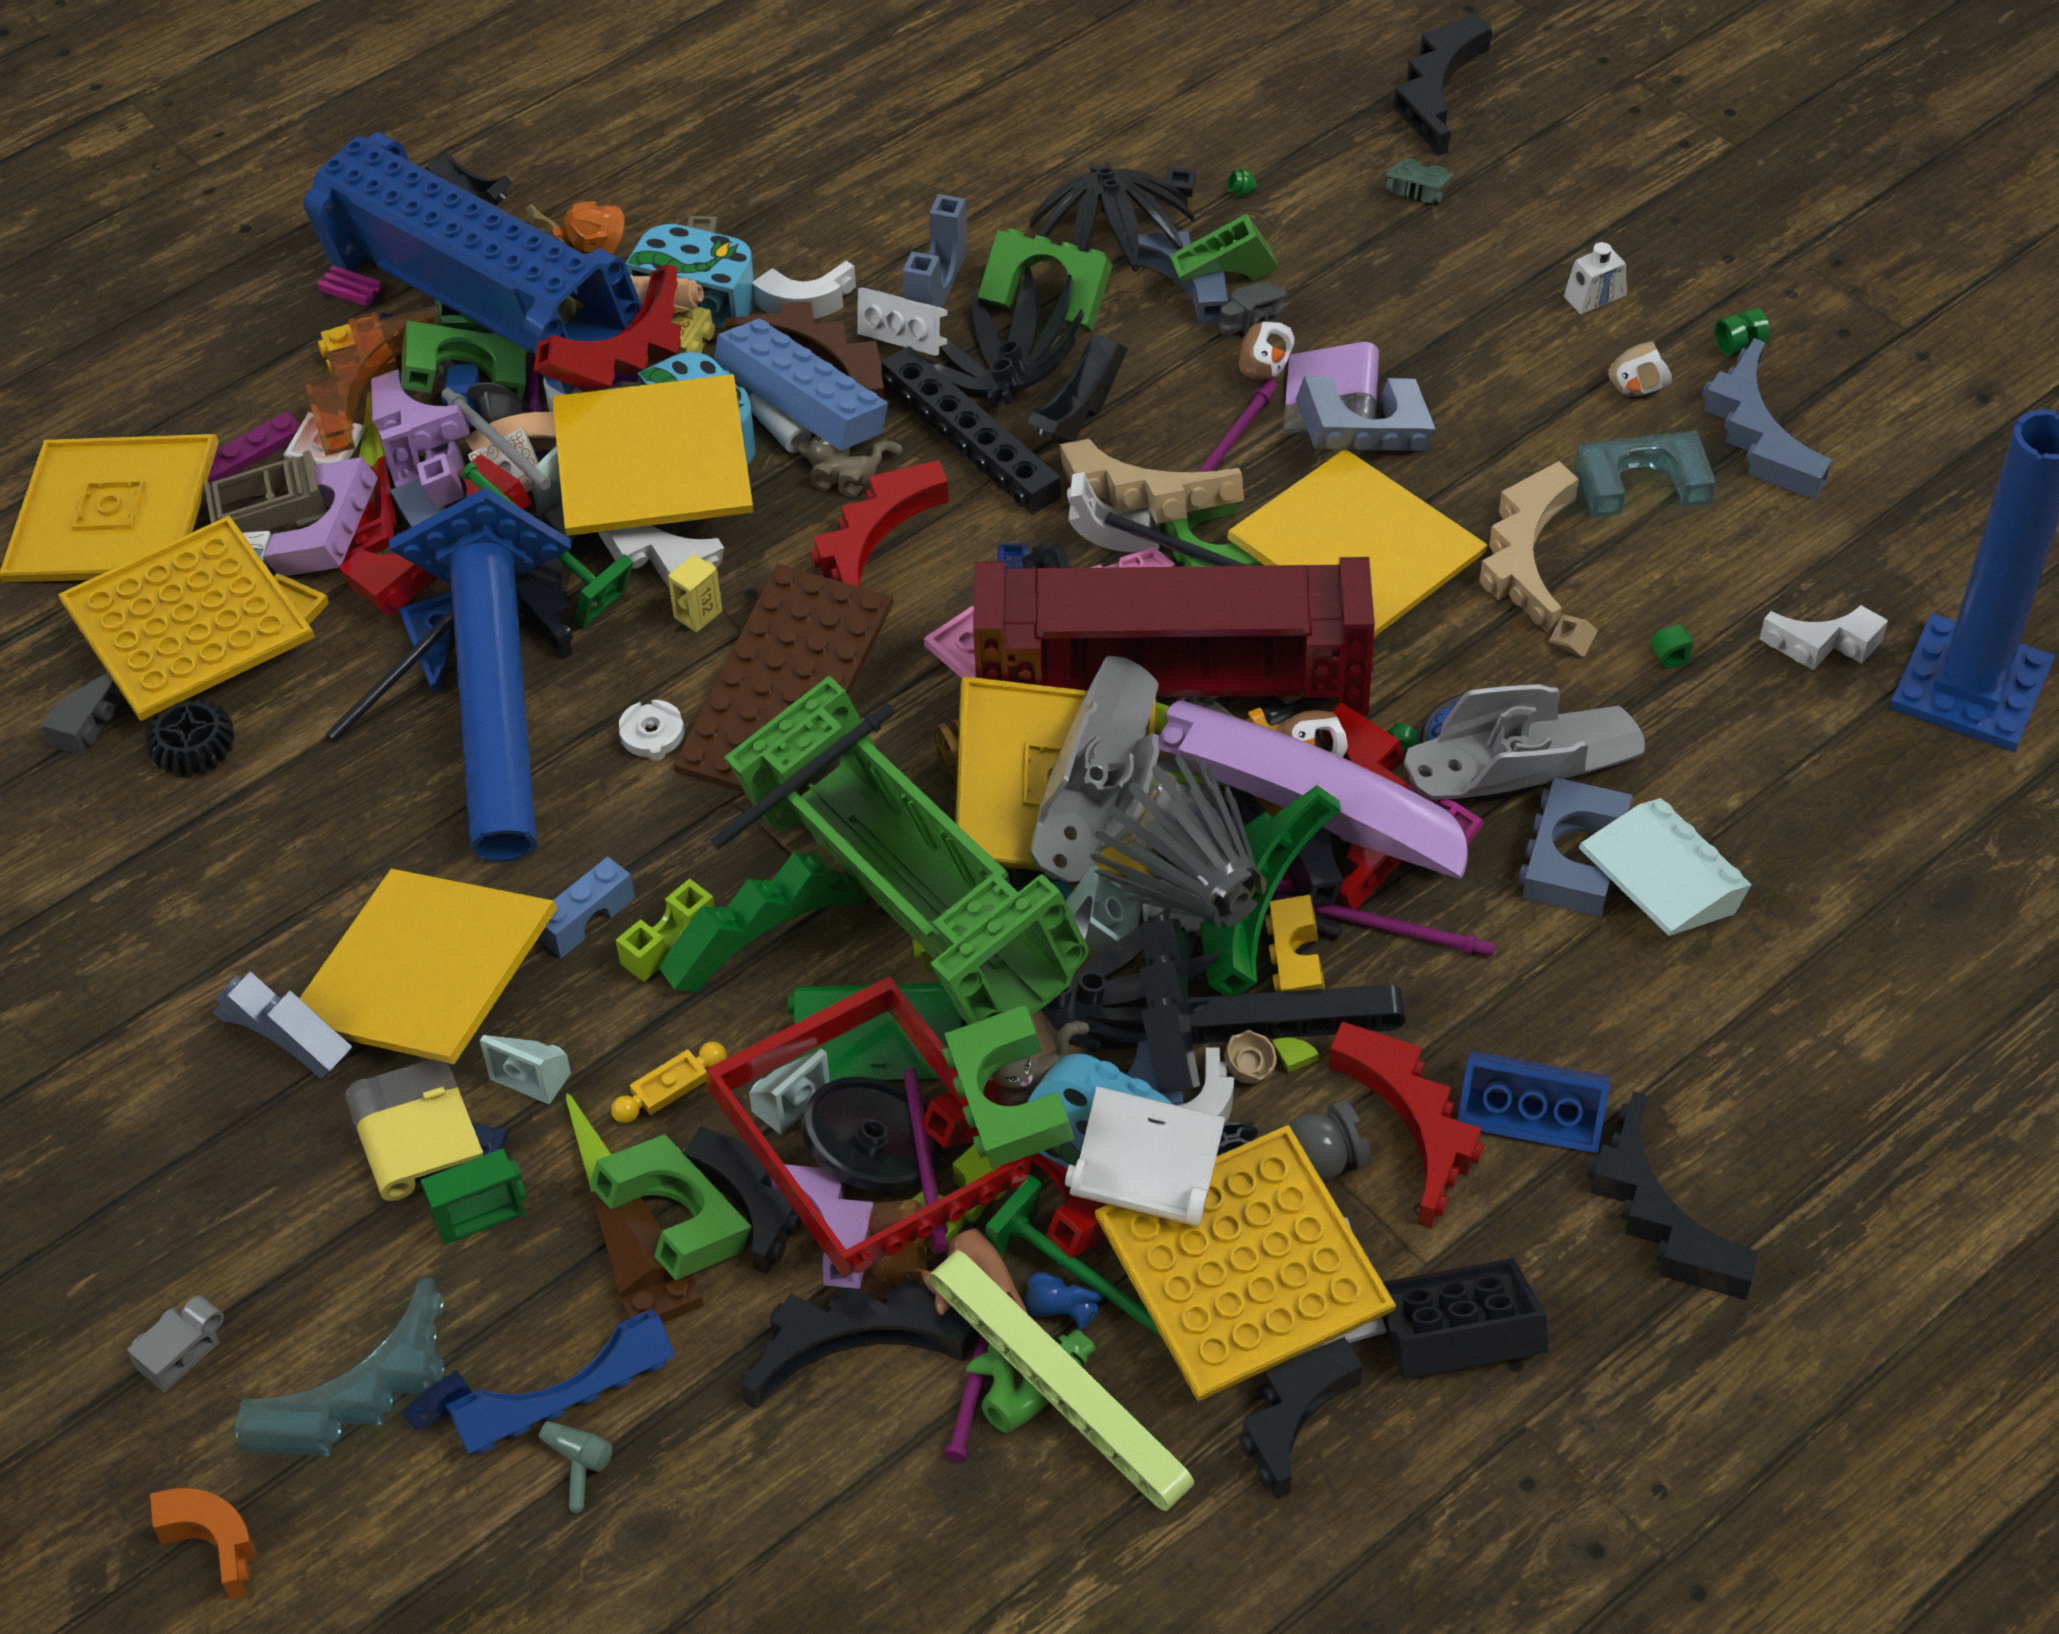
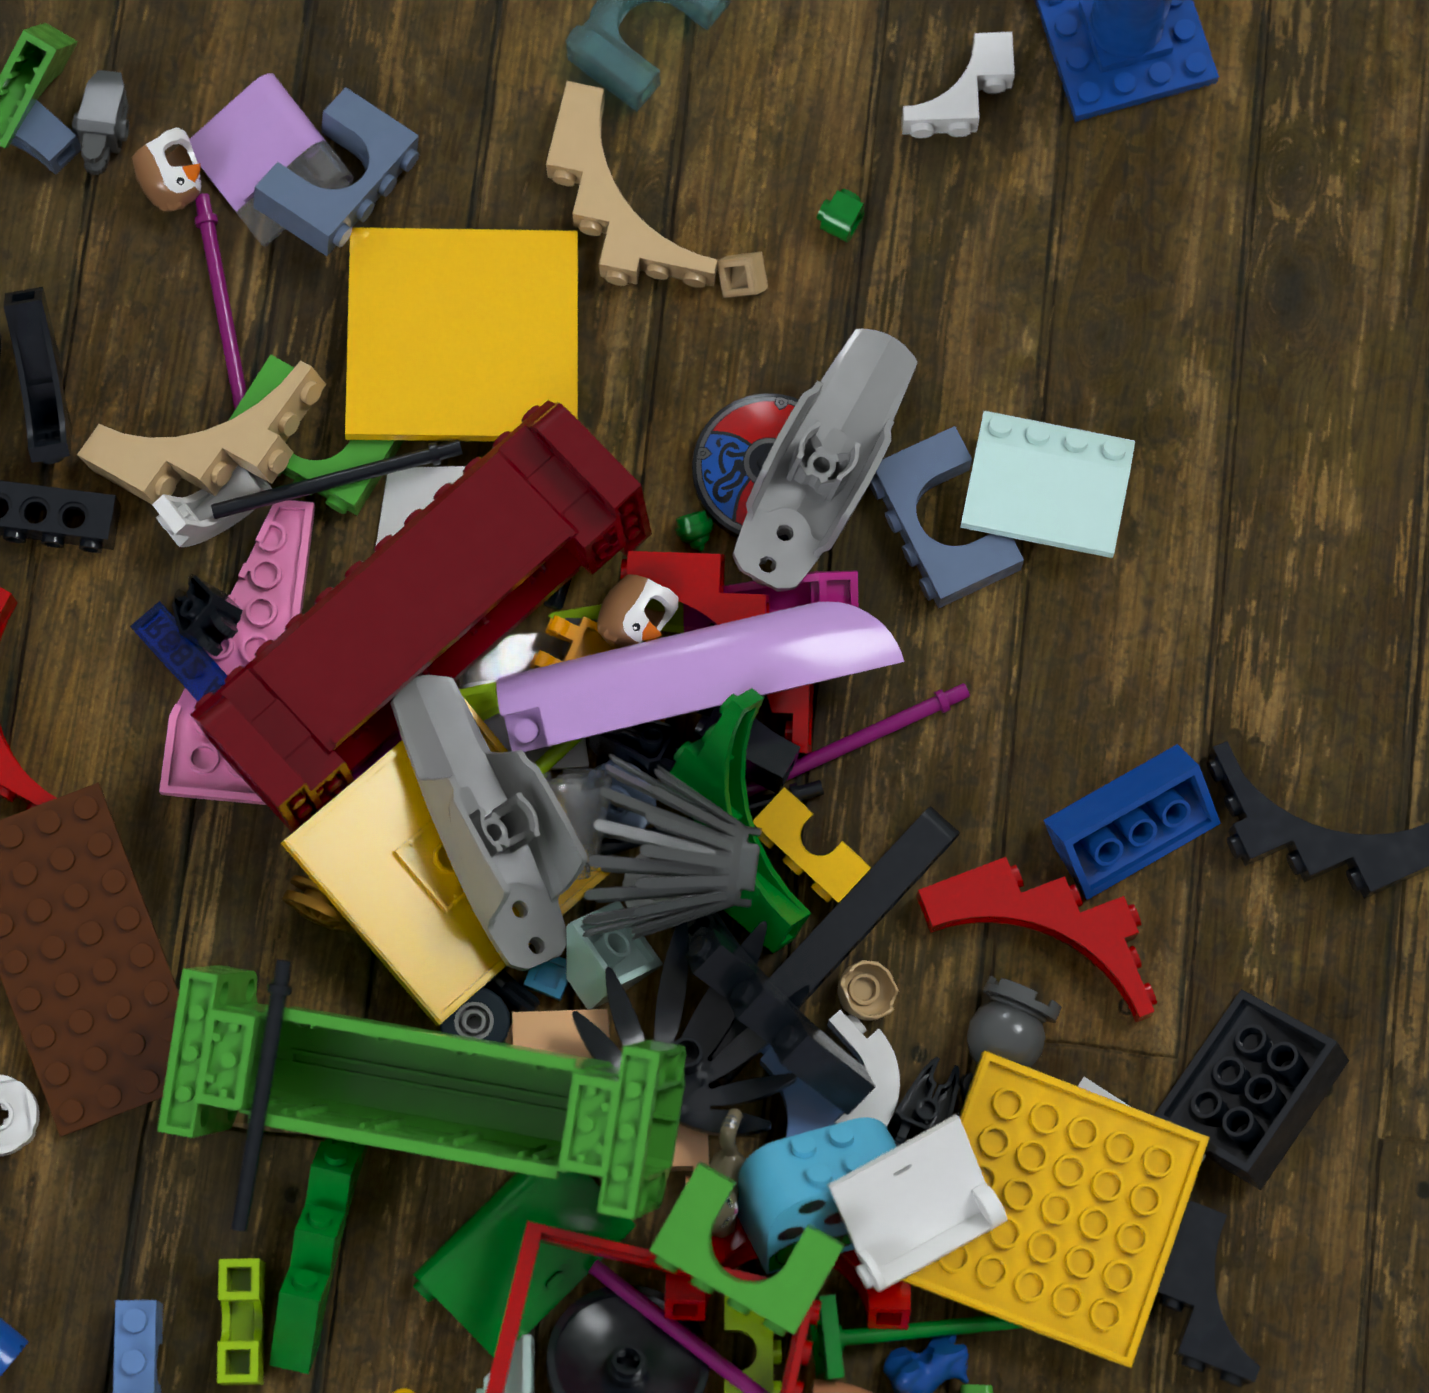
camera: 45 degrees left, 25 degrees up
lime tile [1272,1038,1319,1073] -> none

